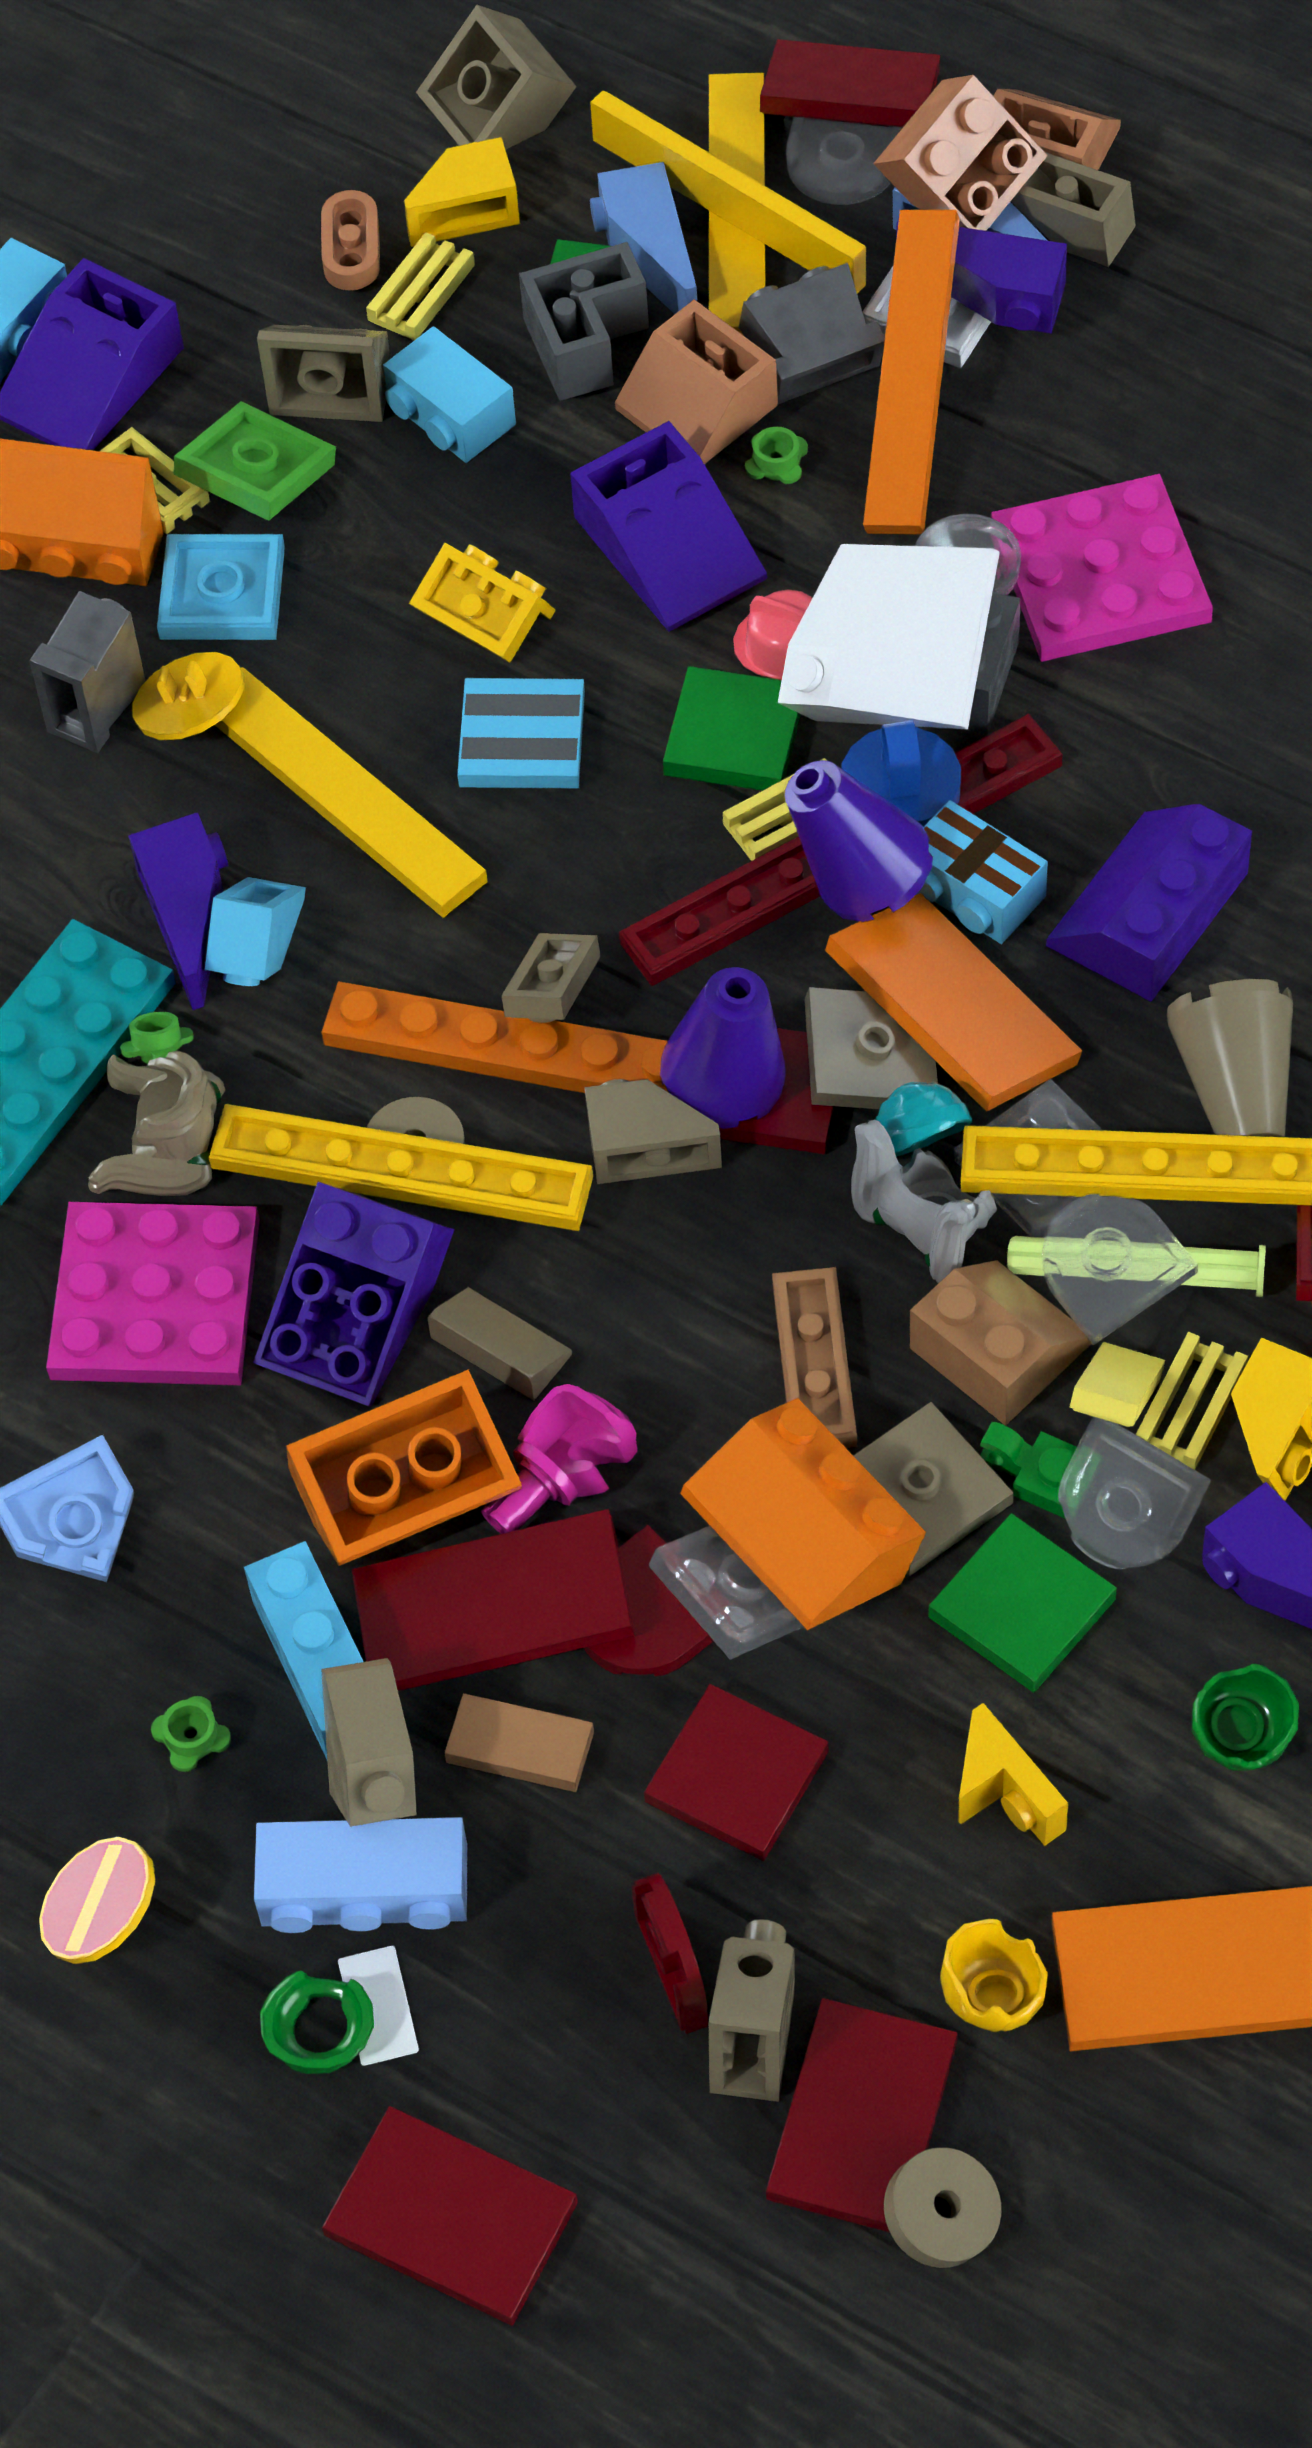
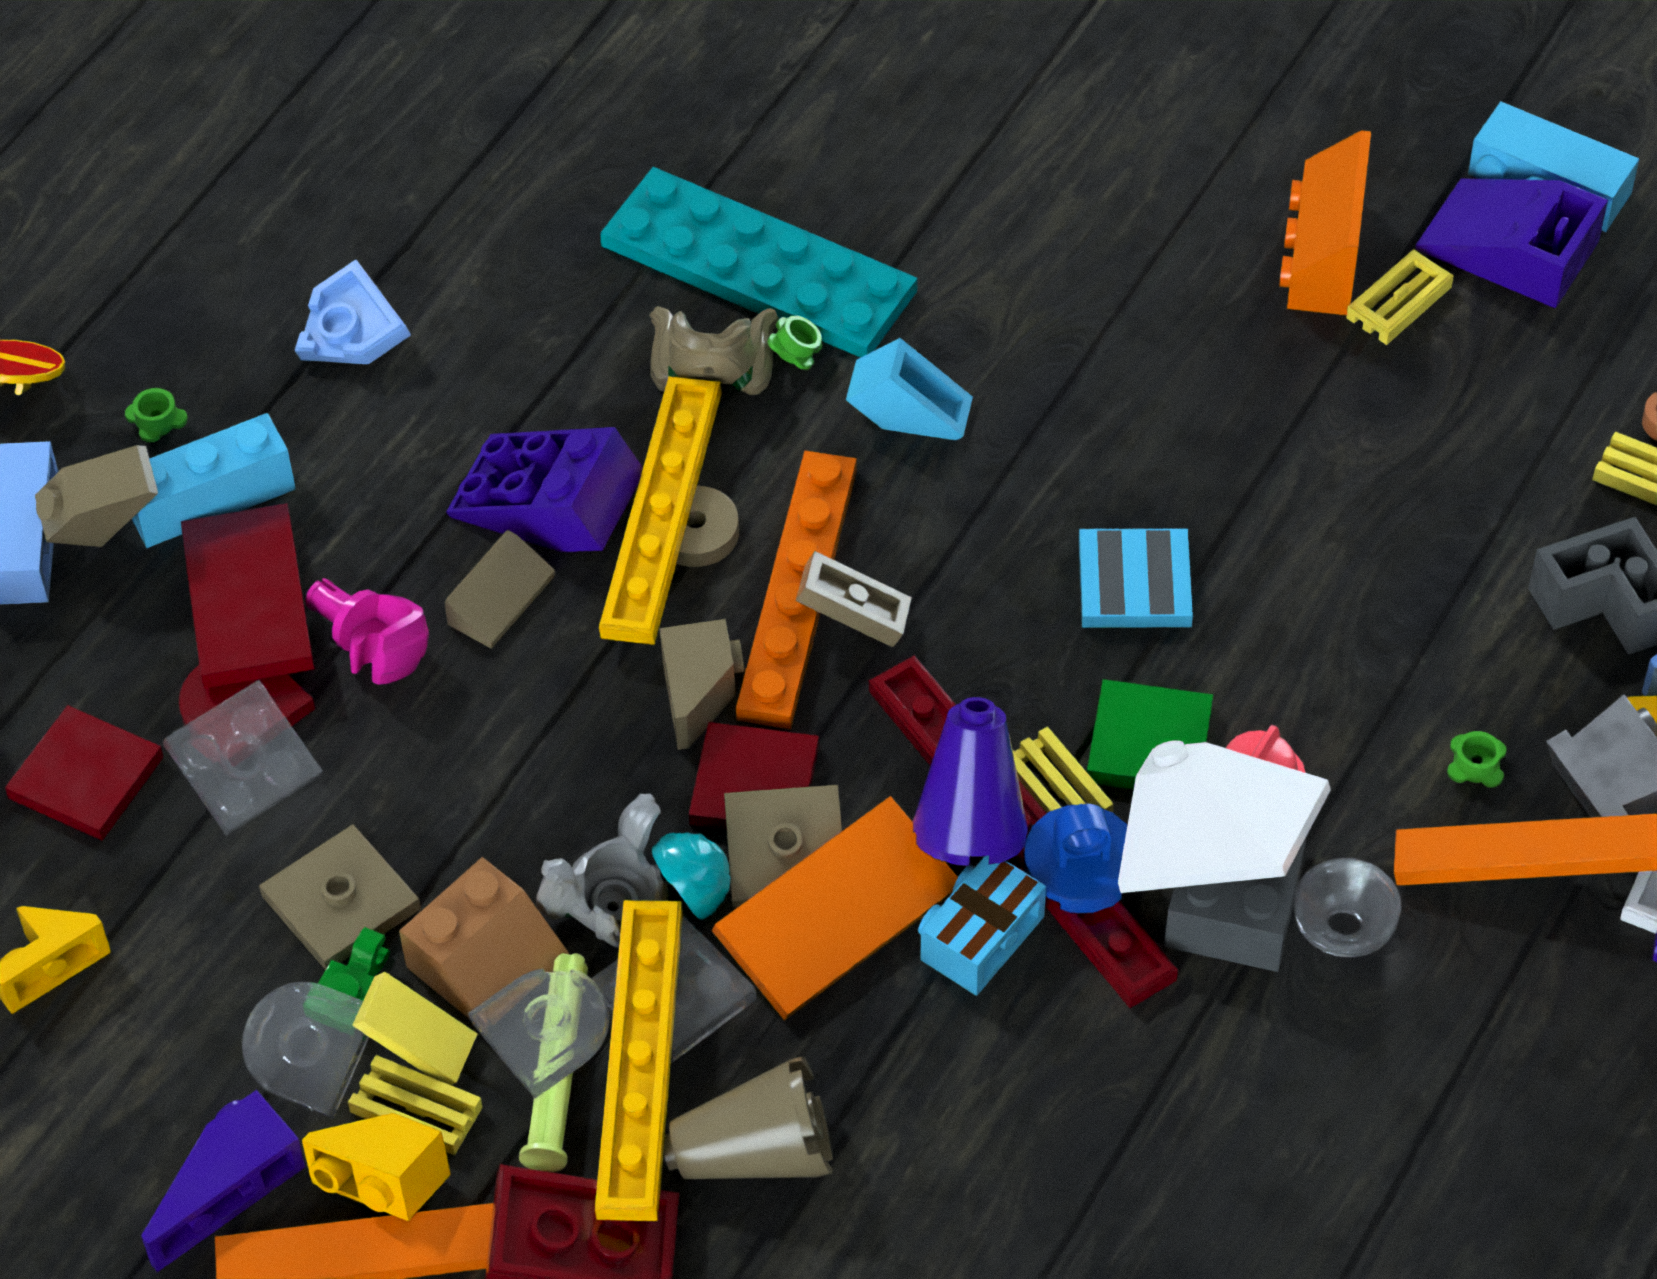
camera: 85 degrees right, 5 degrees down
flat silver hips [29,591,146,753] -> none
dark pink plate [46,1202,260,1385] -> none
dark purple slope [128,812,228,1011] -> none
yellow piece [132,652,244,740] -> none
medium azure tile [157,534,285,640] -> none
bright green plate [173,401,336,521] -> none
yellow tile [215,667,488,918] -> none
dark tan slope [257,325,391,422] -> none
orange slope [286,1369,522,1566] -> none
medium azure brick [383,326,516,463] -> none
yellow bracket [409,543,556,663] -> none
medium nougat tile [445,1693,594,1792] -> none
dark purple slope [570,421,767,632] -> none
nougat slope [615,299,778,464] -> none
dark purple cone [660,967,786,1129] -> none
orange slope [680,1398,926,1630] -> none
medium nougat tile [772,1267,857,1448] -> none
green tile [928,1513,1117,1693] -> none
dark pink plate [991,474,1213,662] -> none
dark purple slope [1046,804,1252,1002] -> none
green hair [1192,1664,1299,1771] -> none

